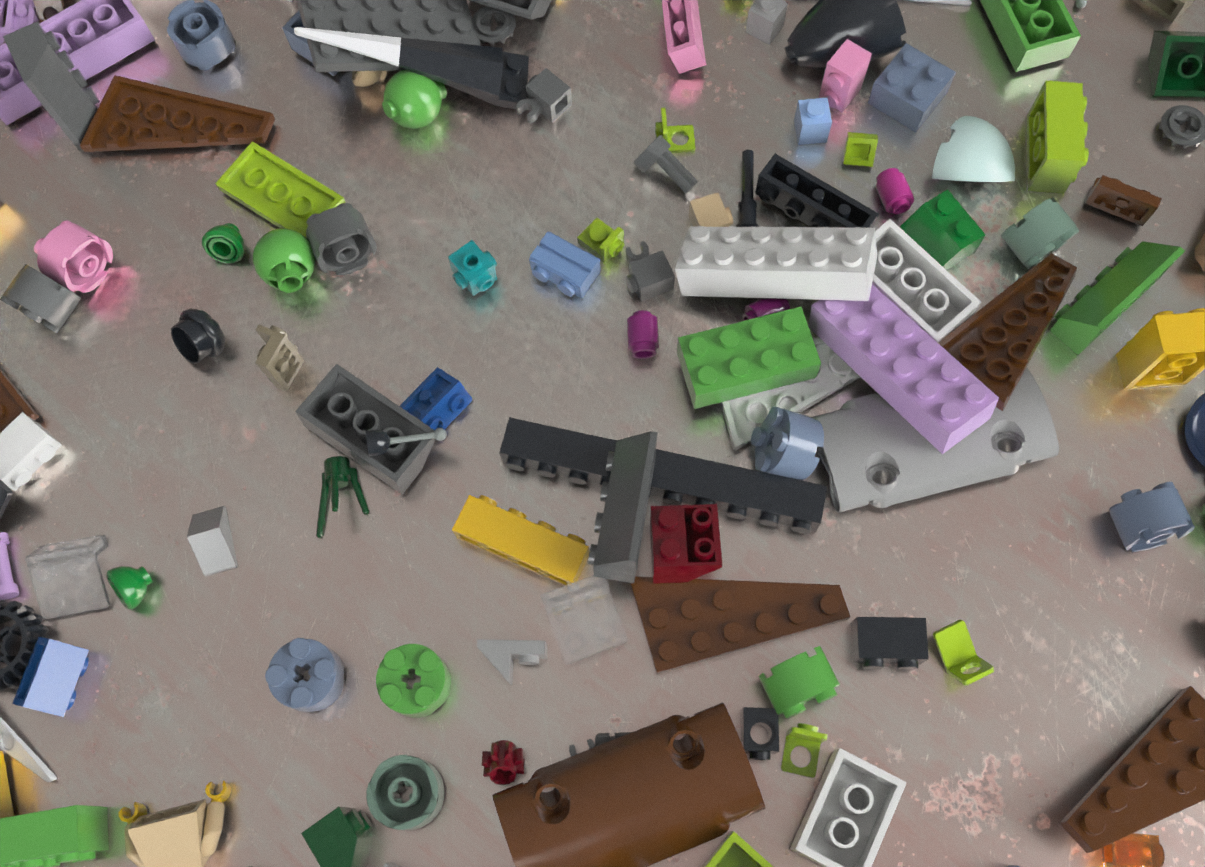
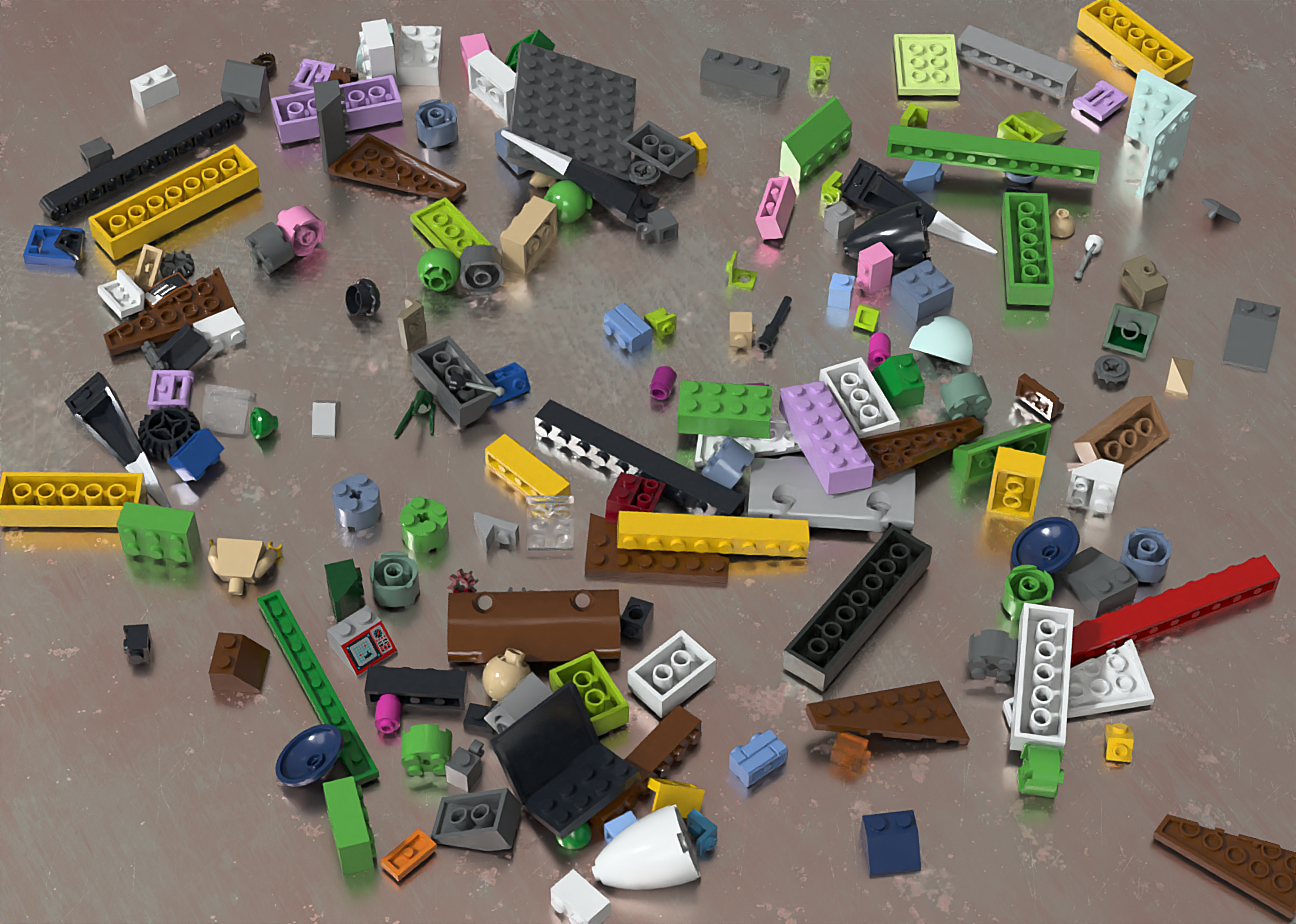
camera: 15 degrees right, 20 degrees down
green brick [202,223,245,264] -> none
teal brick [448,240,497,296] -> none
dark grey slope [588,431,658,583] -> none
dark grey brick [626,241,675,302] -> none
dark grey piece [633,135,698,193] -> none
white brick [675,226,877,301] -> none
black brick [755,153,879,228] -> none
bright green brick [758,646,840,719] -> none
lime bracket [781,723,827,778] -> none
black brick [851,617,929,670] -> none
lime bracket [933,620,995,685] -> none
lime brick [1027,80,1089,194] -> none
sand blue brick [1109,482,1195,552] -> none
none -> tan brick [500,196,557,276]
none -> yellow brick [617,511,810,557]
none -> pearl dark grey brick [782,524,933,691]

